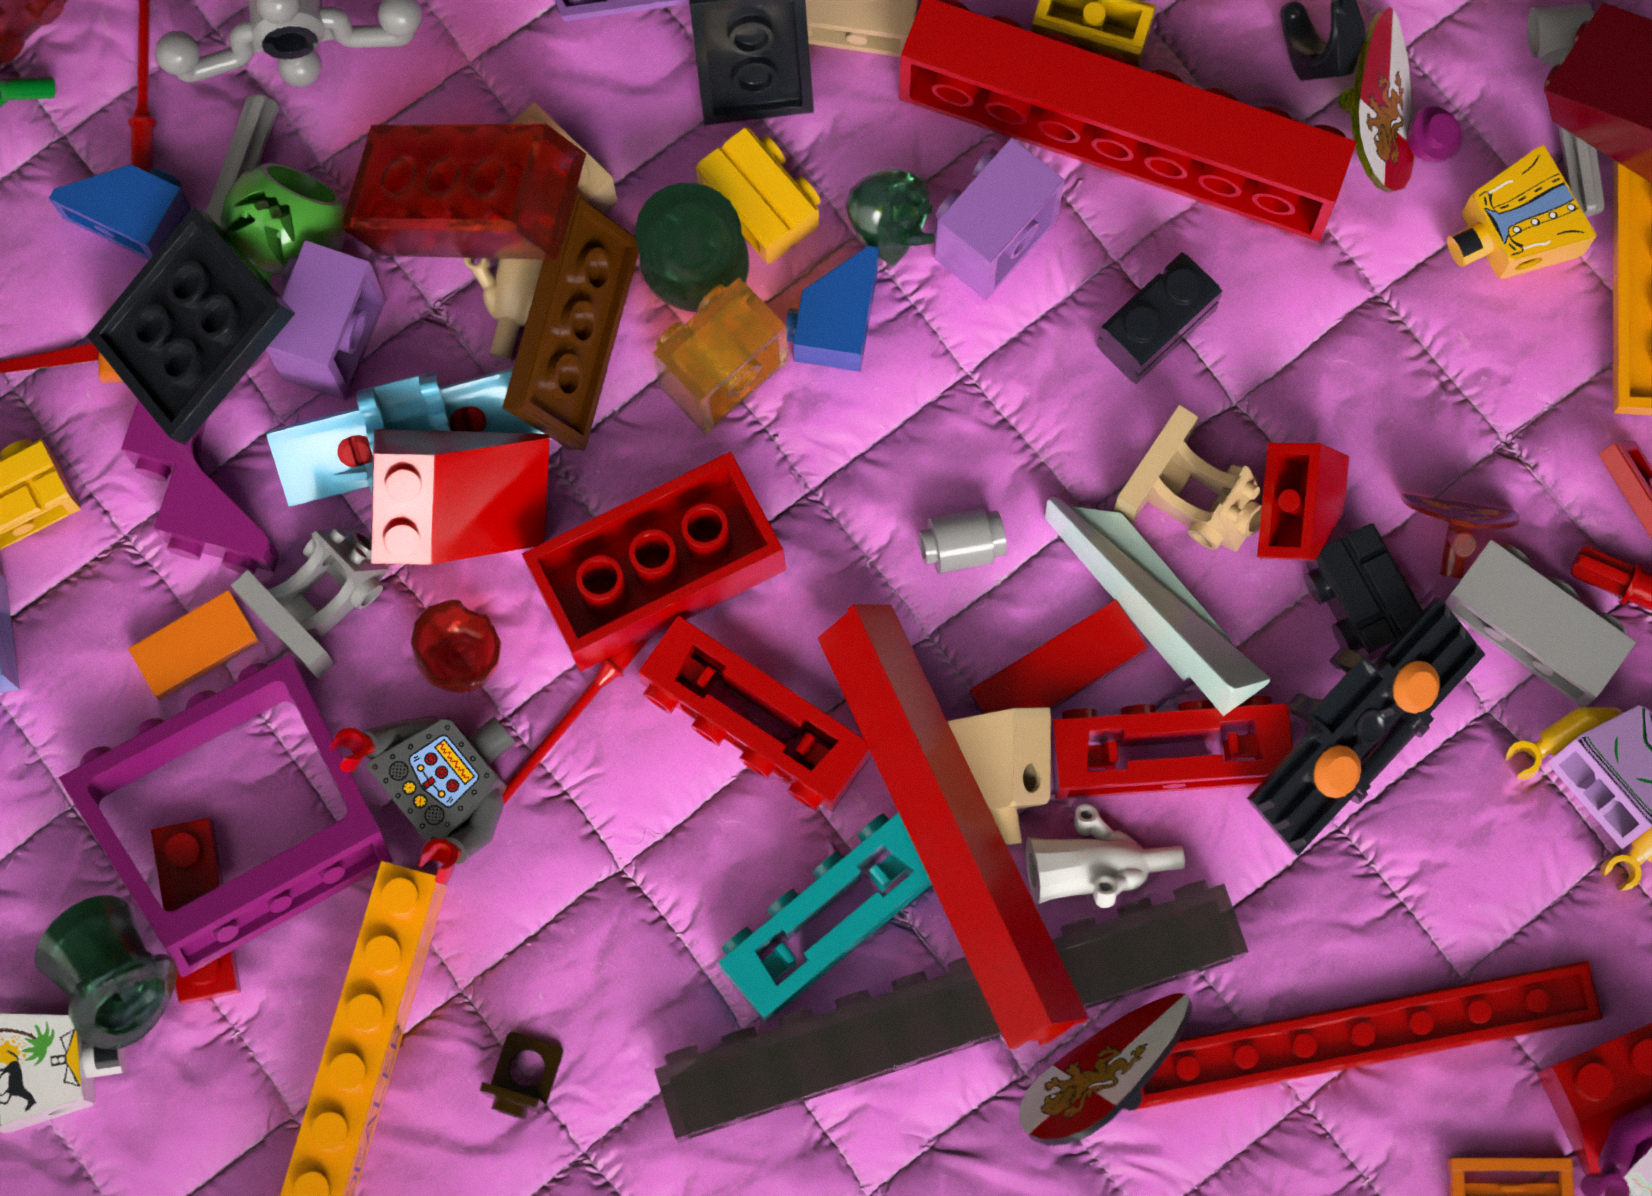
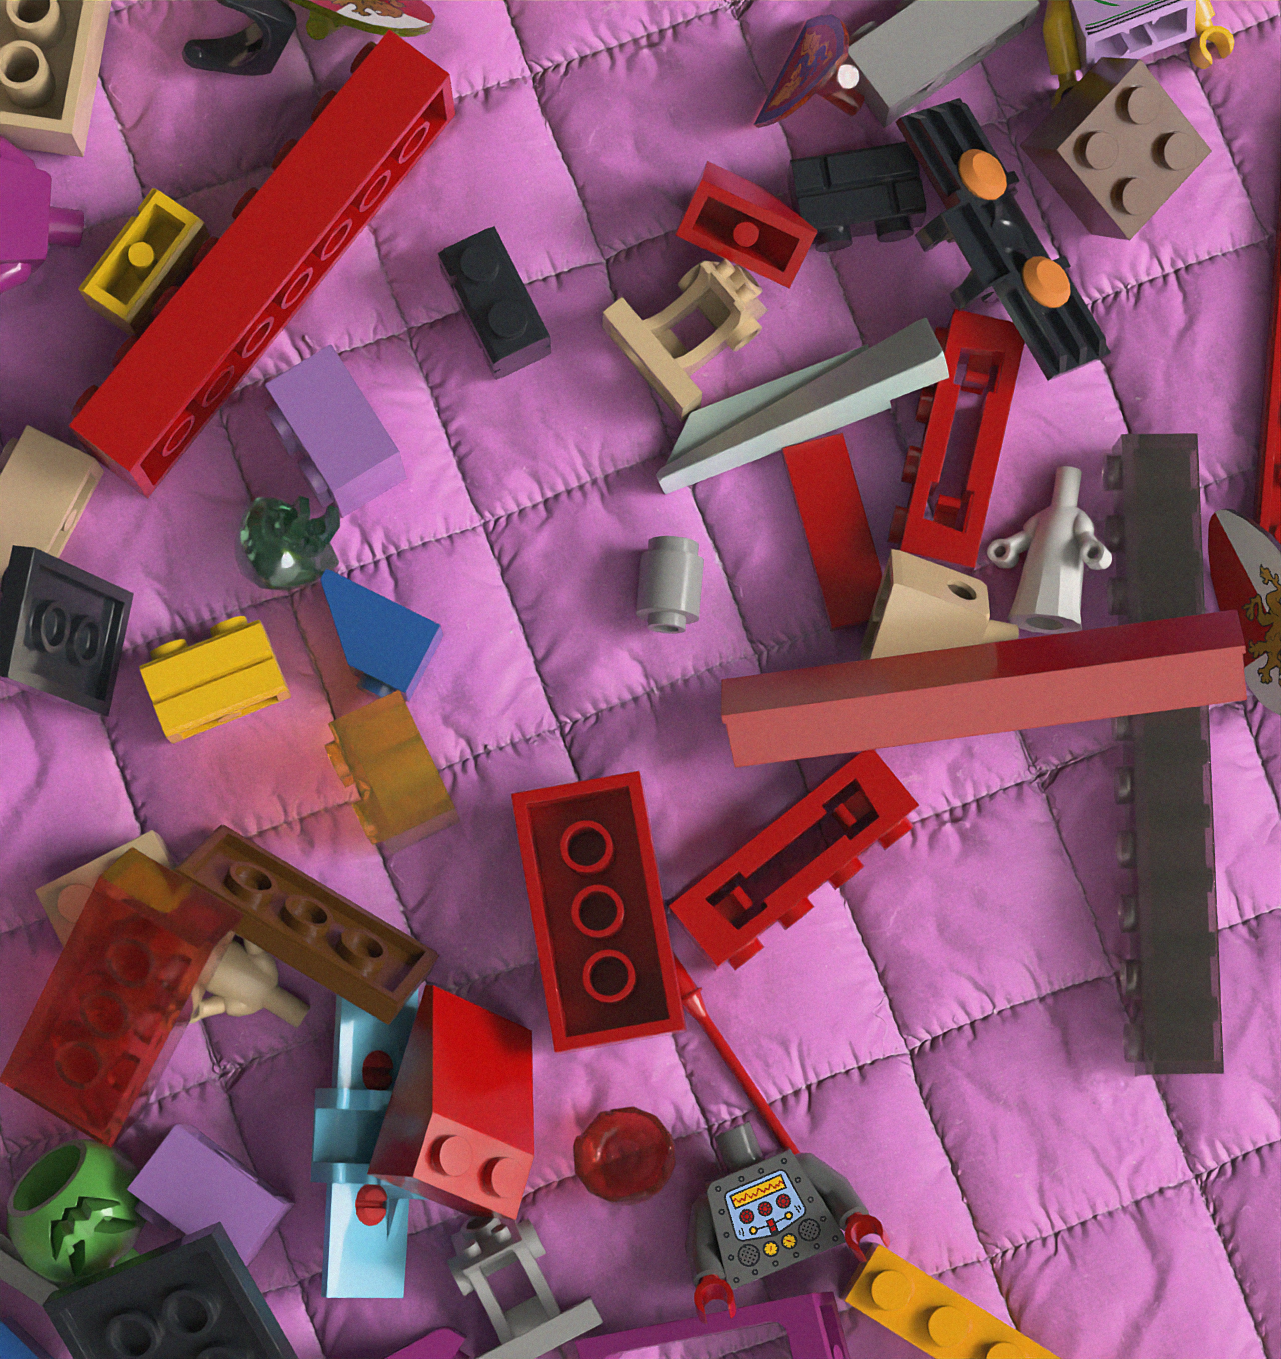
camera: 80 degrees left, 5 degrees up
dark brown bracket [479,1032,564,1120] -> none
clear green hat [635,183,750,313] -> none
teal brick [718,812,932,1024] -> none
none -> brick [1019,57,1212,241]

